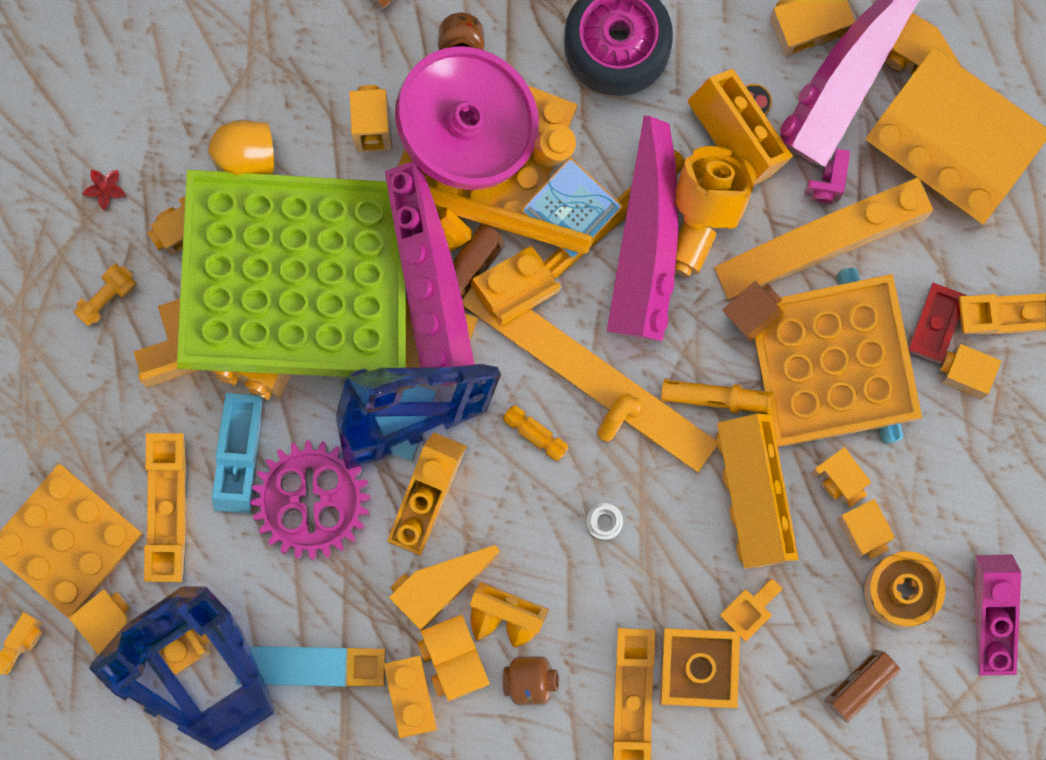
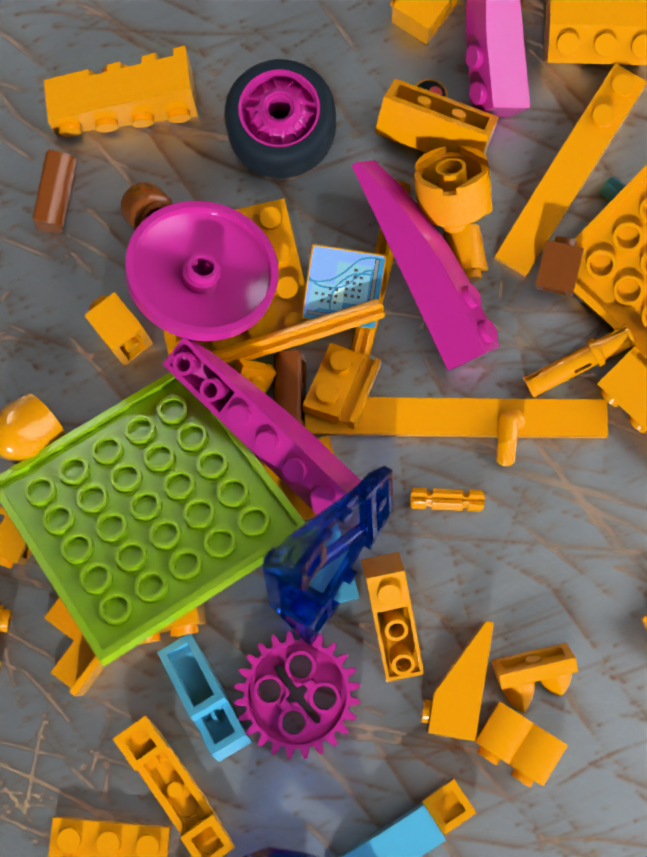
camera: 30 degrees left, 0 degrees up
light orange brick [383,656,438,739] -> none
dark orange head [503,656,559,706] -> none
light orange brick [532,124,576,168] -> none
white plate [586,503,623,540] -> none
dark pink bracket [804,149,851,204] -> none

